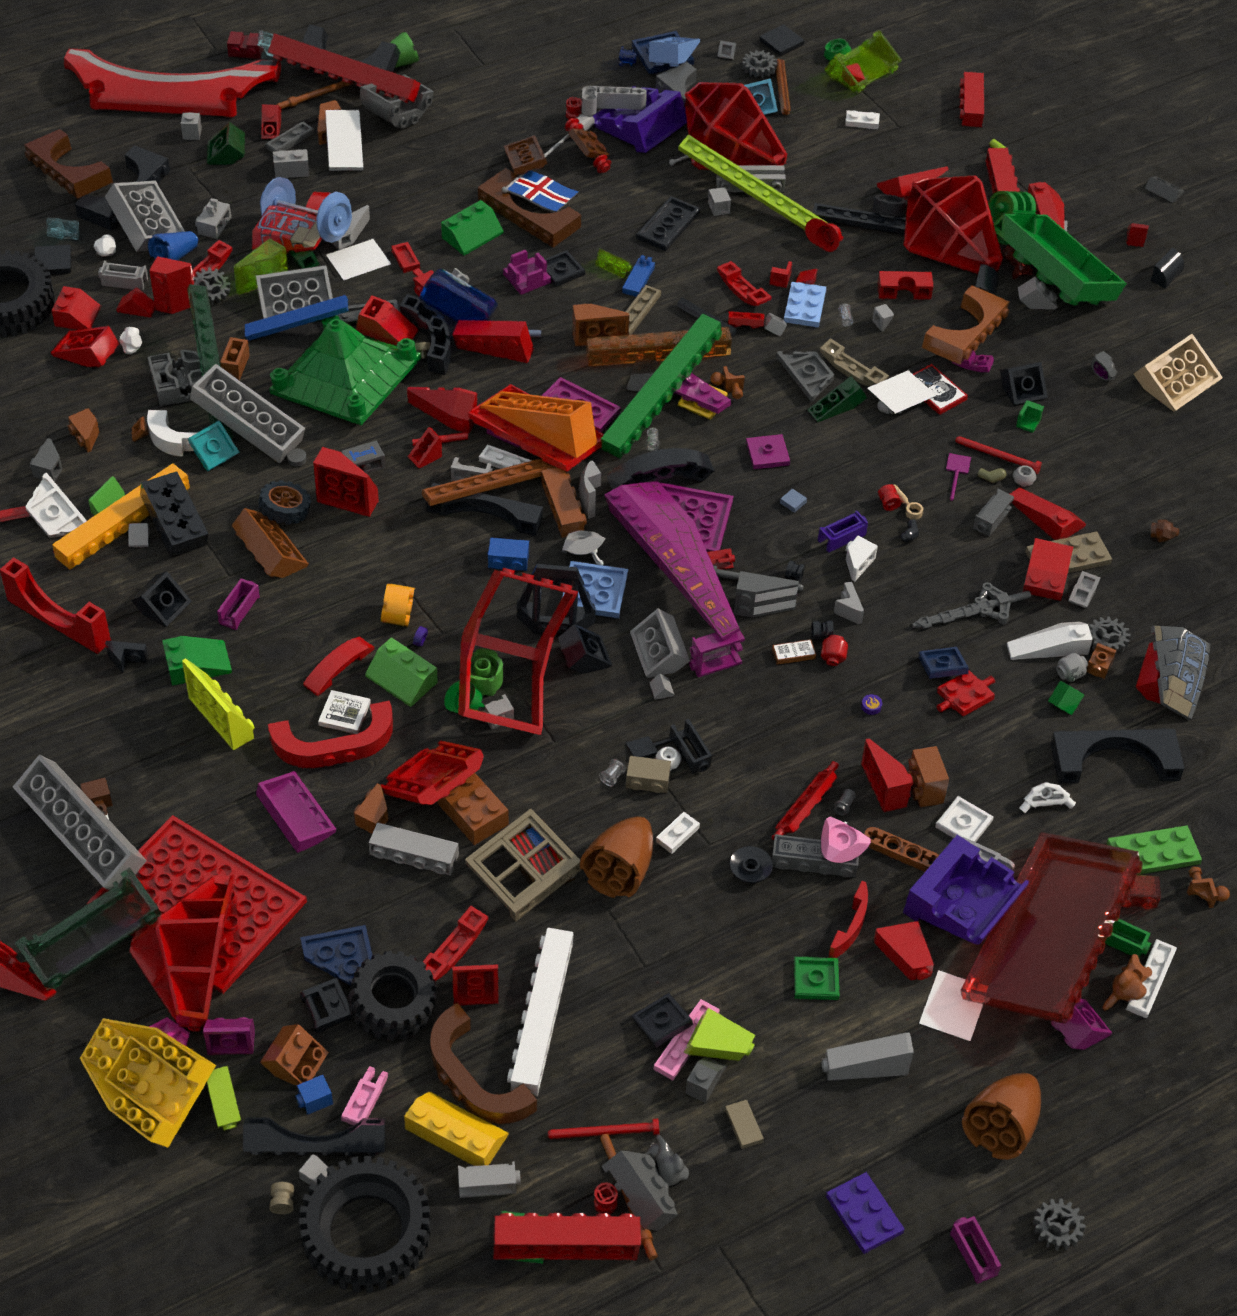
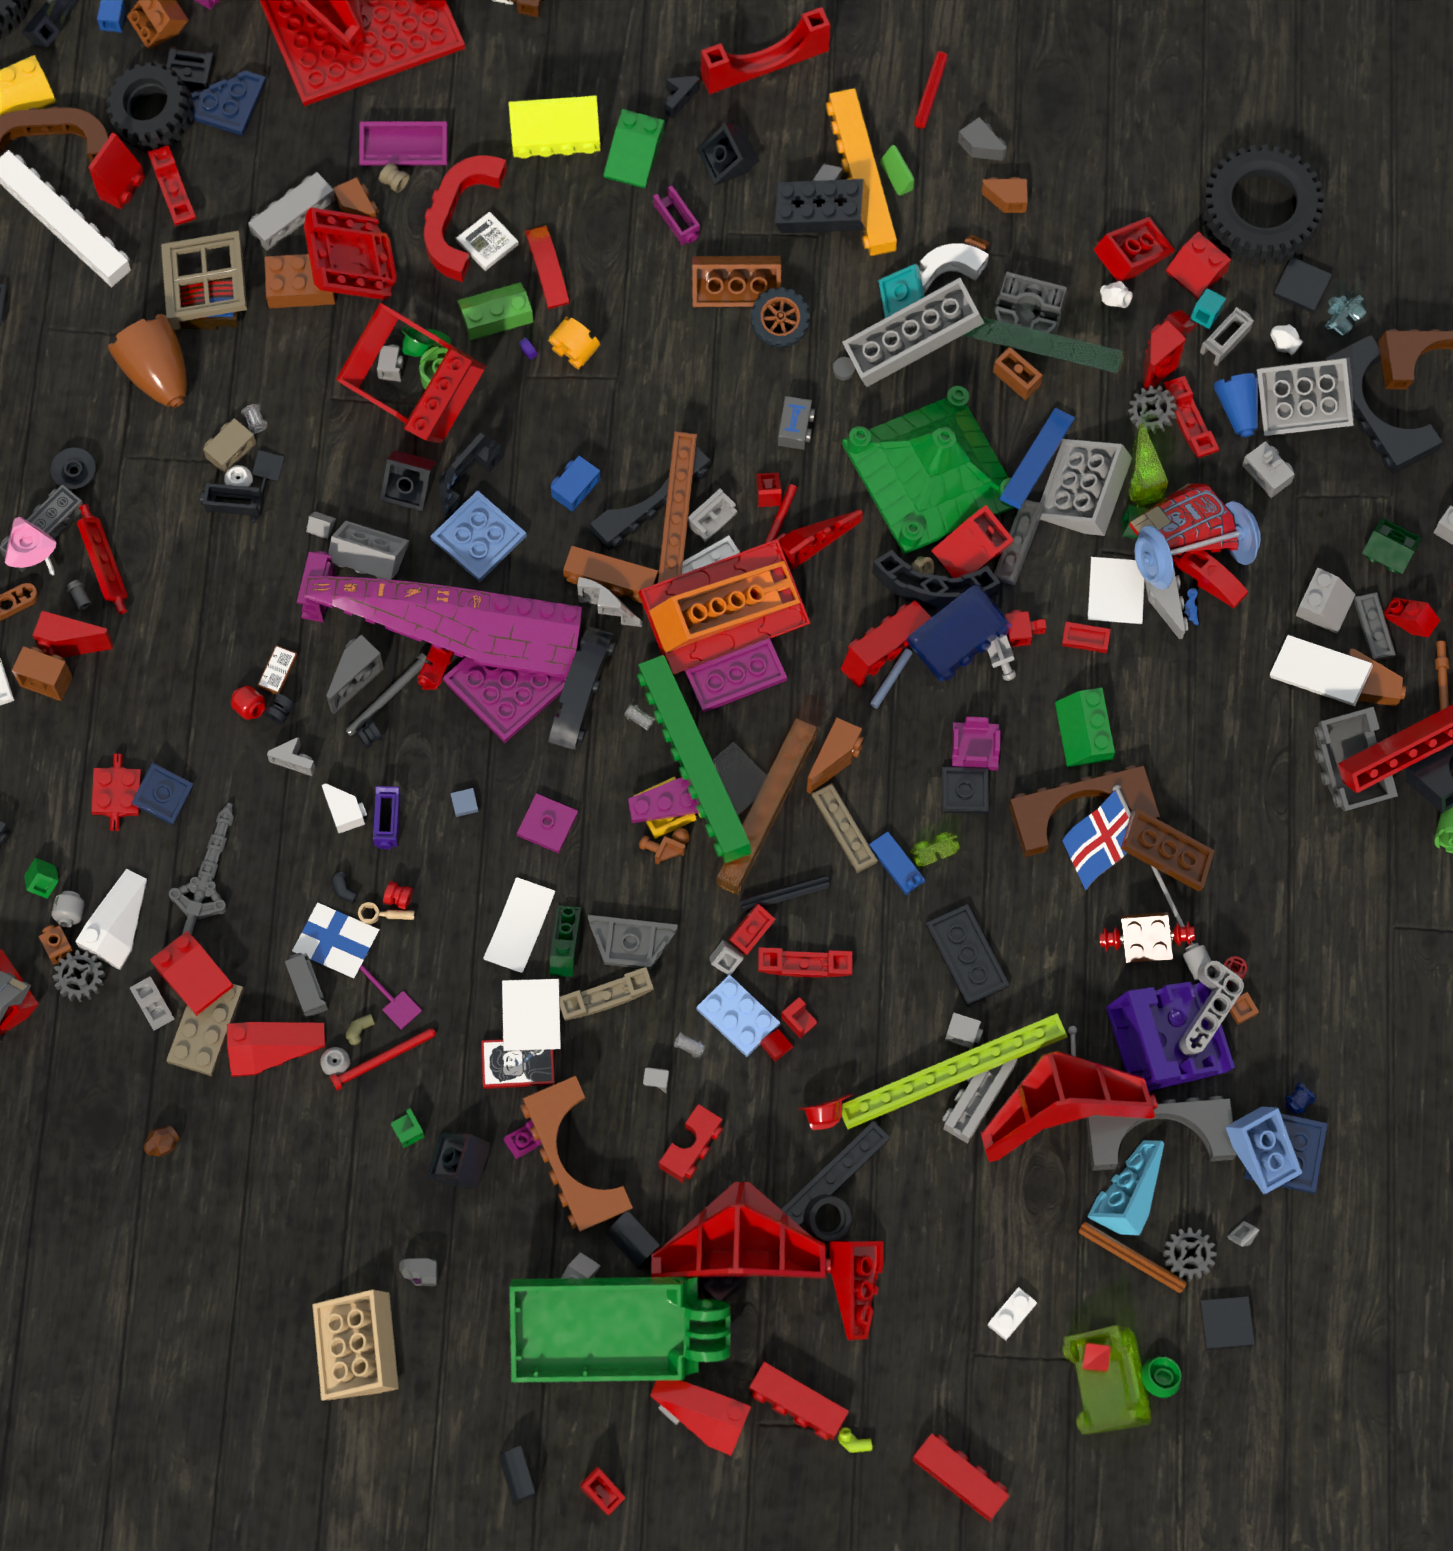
camera: 125 degrees right, 20 degrees up
white wing [26,473,87,538] -> none
red slope [313,447,379,517] -> none
bright pink hinge [341,1066,388,1125] -> none
light grey hat [562,530,605,565] -> none
white plate [656,812,700,854] -> none
dark purple tile [861,694,882,715] -> none
none -> sticker [292,903,379,978]
none -> dark tan wheel [379,163,410,193]
none -> white sticker [483,878,555,973]
none -> teal brick [1190,288,1226,329]

